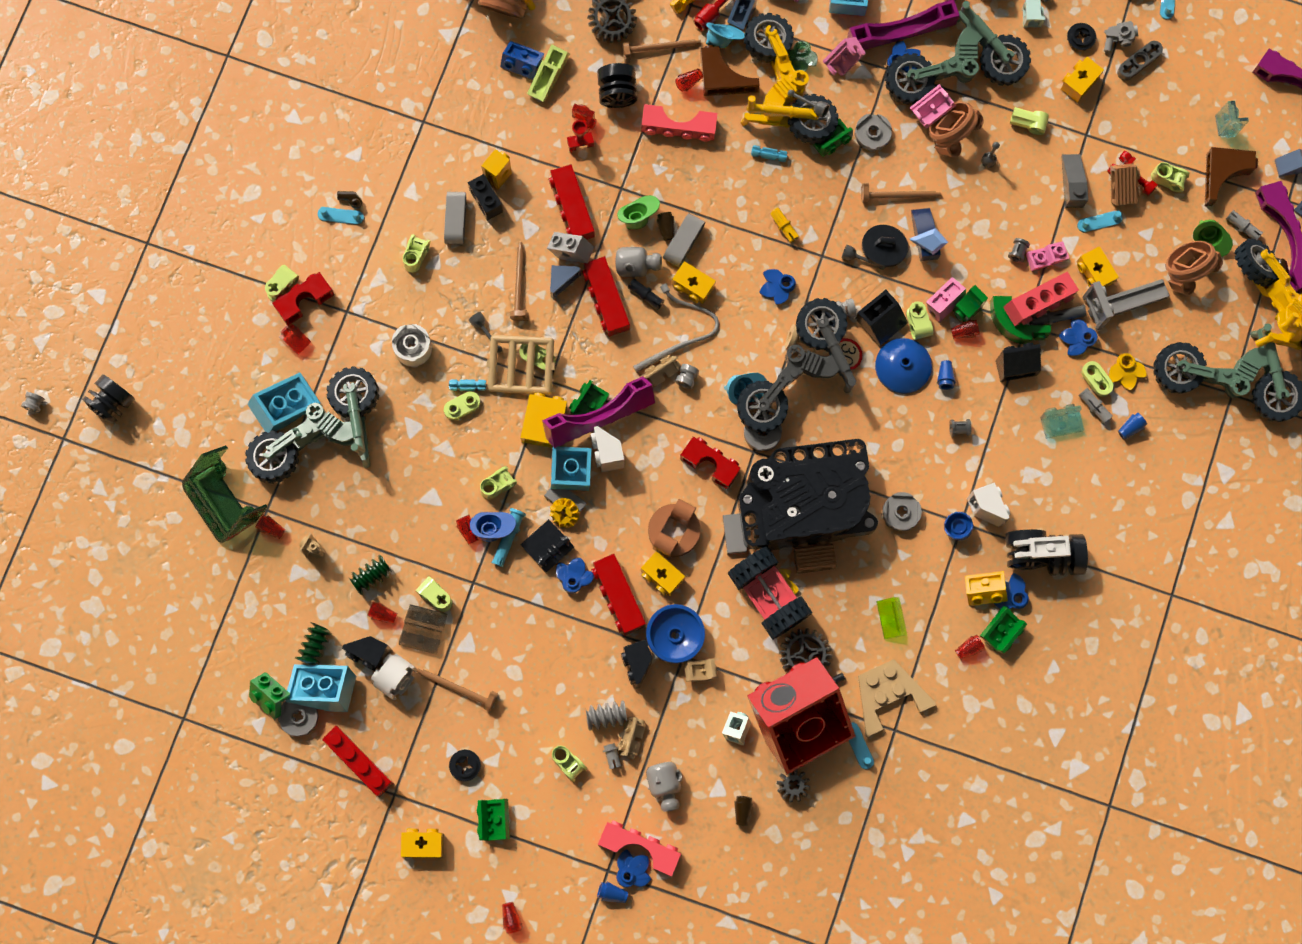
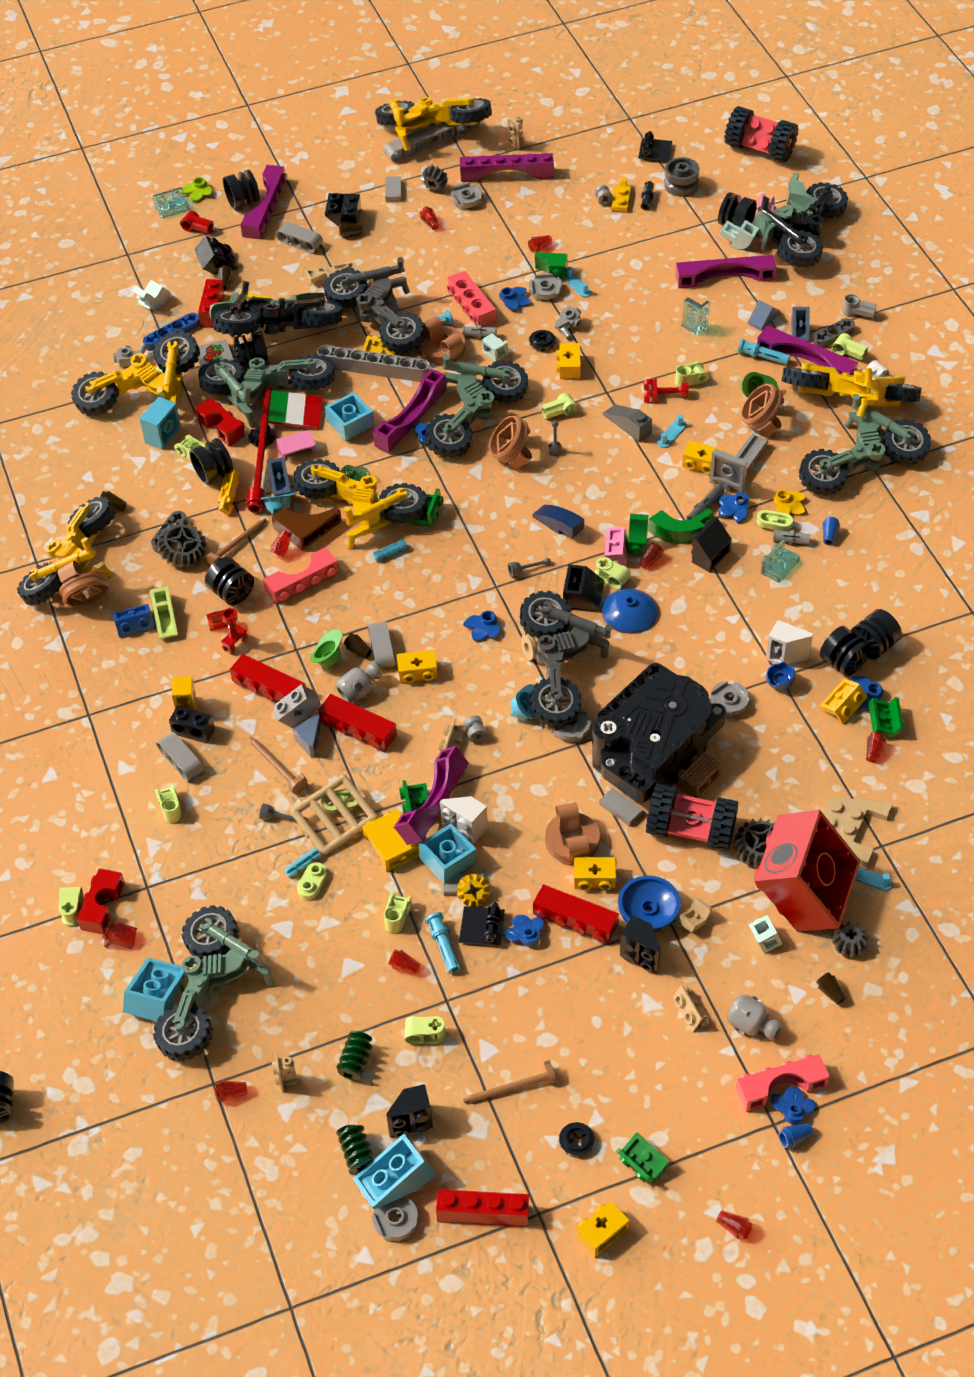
camera: 35 degrees left, 25 degrees down
clear green windscreen [182,445,268,543] -> none
green bracket [249,672,290,720] -> none
medium azure piece [317,207,364,224] -> none
dark brown arm [337,191,362,209] -> none
clear red cone [367,602,398,624] -> none
white brick [371,654,417,700] -> none
white brick [392,324,432,367] -> none
clear smoke slope [399,604,447,655] -> none
piece [470,512,516,542] -> none
yellowish green piece [552,745,588,783] -> none
light grey piece [585,701,627,731] -> none
light grey pin [603,743,622,769] -> none
black pin [628,278,664,310] -> none
light grey piece [633,284,719,373] -> none
red arch [680,436,741,490] -> none
yellow axle [770,208,800,243] -> none
dark grey hinge [787,90,830,118] -> none
bright pink hinge [823,37,866,76] -> none
light grey plate [854,114,892,152] -> none
medium nougat piece [861,183,941,203] -> none
black shield [862,225,908,267] -> none
clear neon green slope [876,597,907,639] -> none
bright pink hinge [910,84,956,129] -> none
light blue piece [910,228,948,255] -> none
blue cone [937,360,956,390] -> none
dark grey bush [949,419,971,437] -> none
coral brick [1003,271,1079,326] -> none
dark grey bush [1008,238,1030,262] -> none
white hinge [1013,536,1071,559] -> none
bright pink slope [1025,241,1069,271] -> none
medium nougat brick [1110,163,1141,205] -> none
dark grey beam [1117,41,1163,81] -> none
reddish brown arch [1205,147,1258,206] -> none
light grey pin [1226,210,1263,241] -> none
none -> medium azure pin [738,338,790,365]

